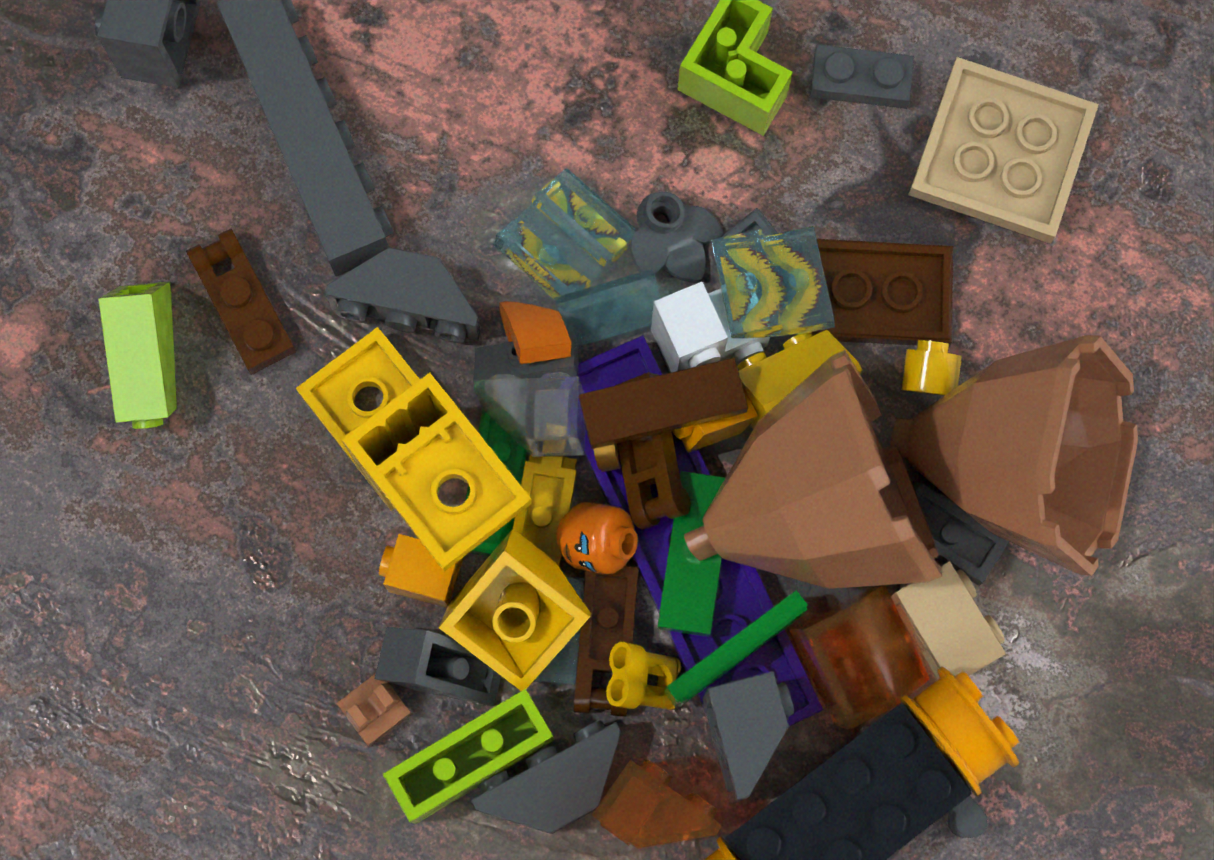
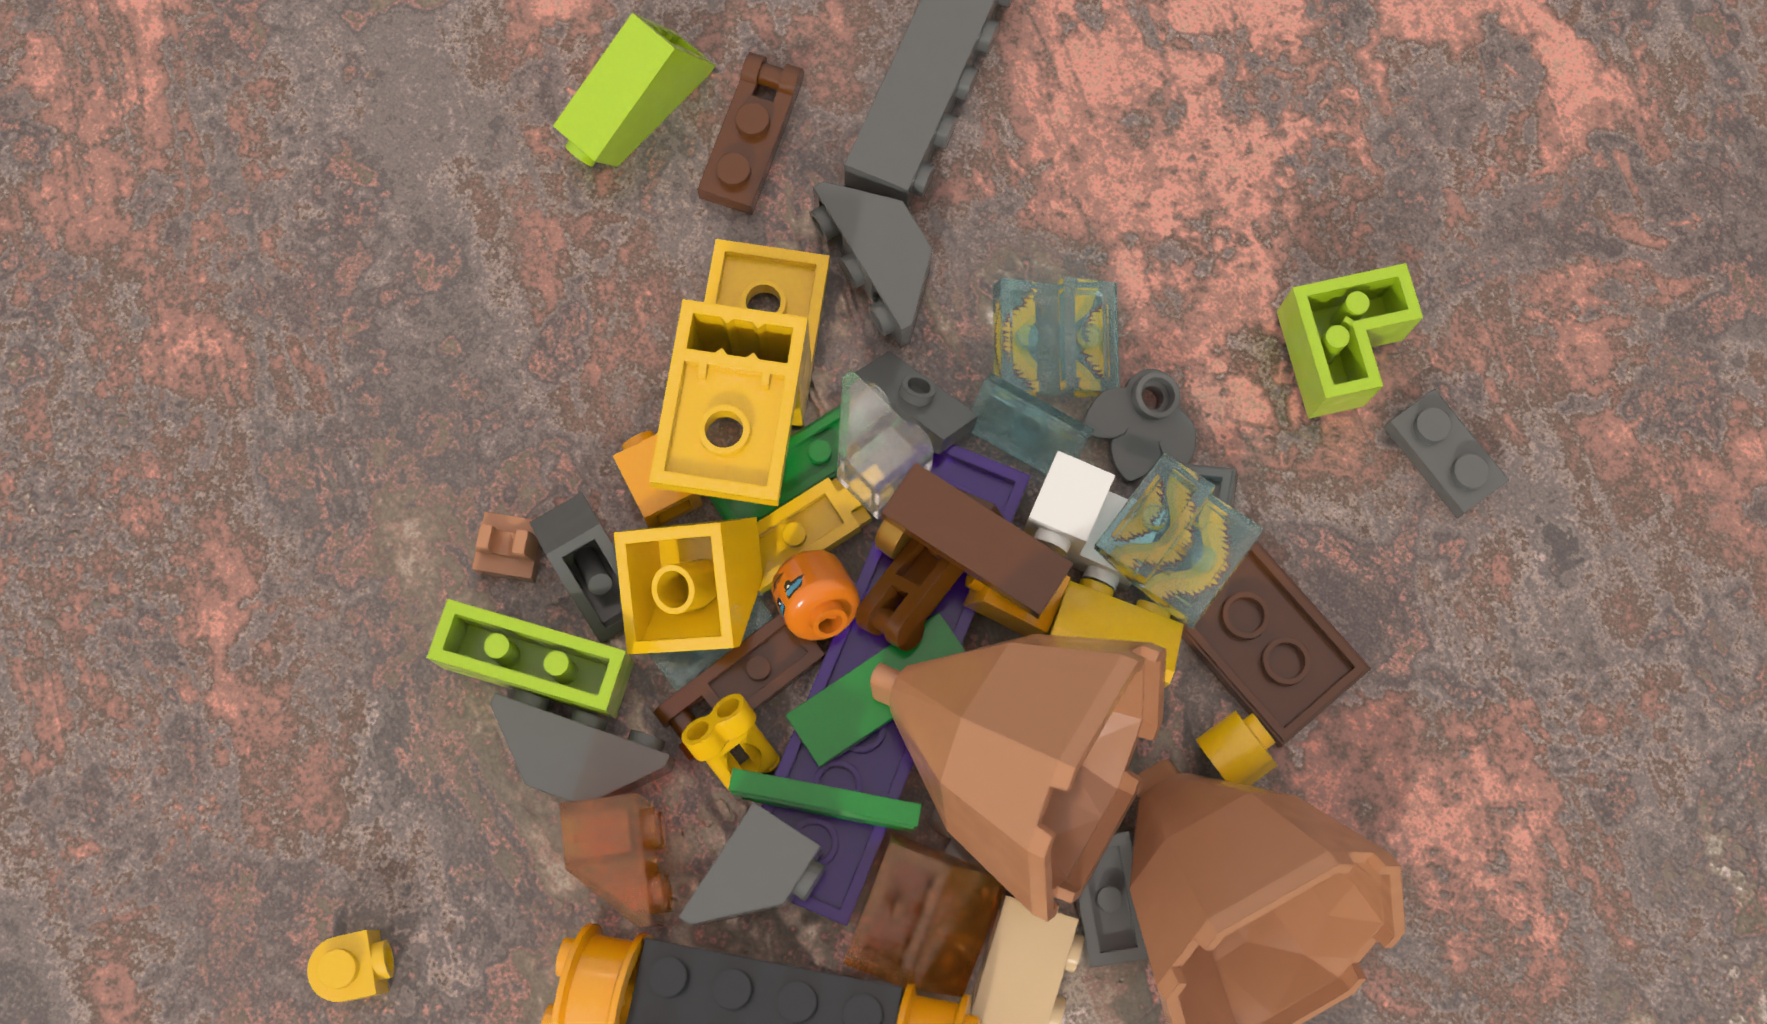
camera: 45 degrees right, 0 degrees up
orange slope [499,301,571,364] -> none
tan plate [908,57,1099,244] -> none

